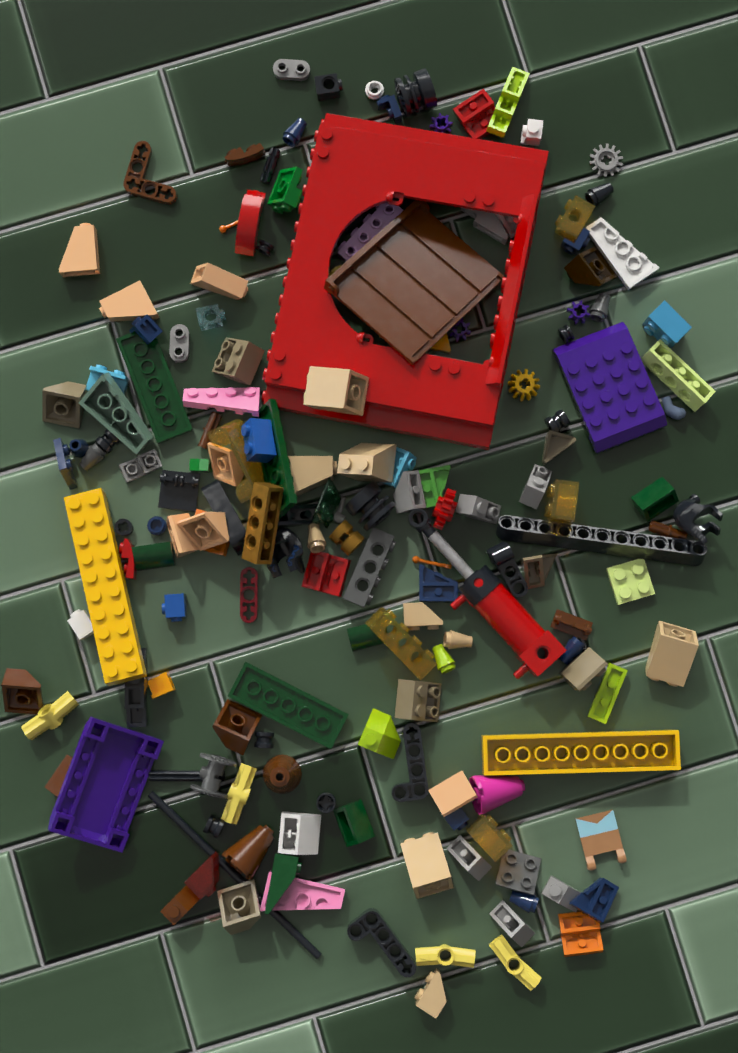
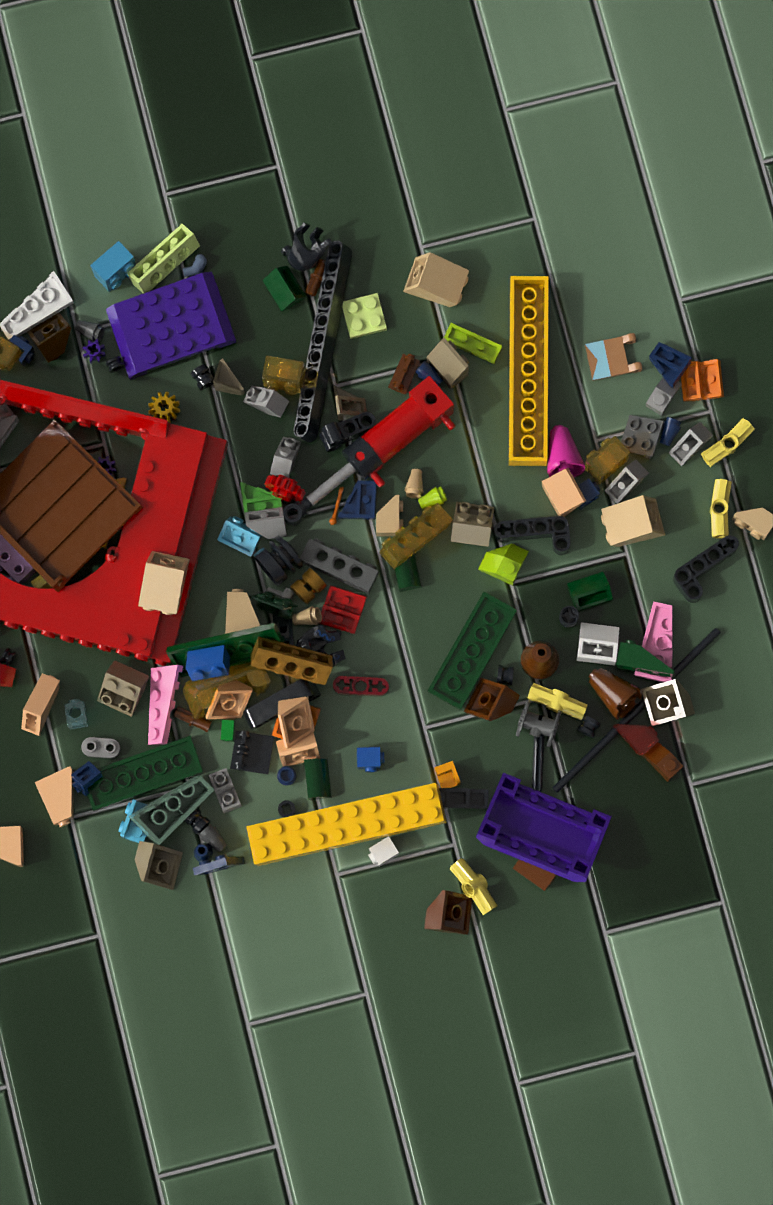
camera: 85 degrees left, 5 degrees down
red slope [119,538,137,580] -> none
tan slope [337,443,397,483] -> none

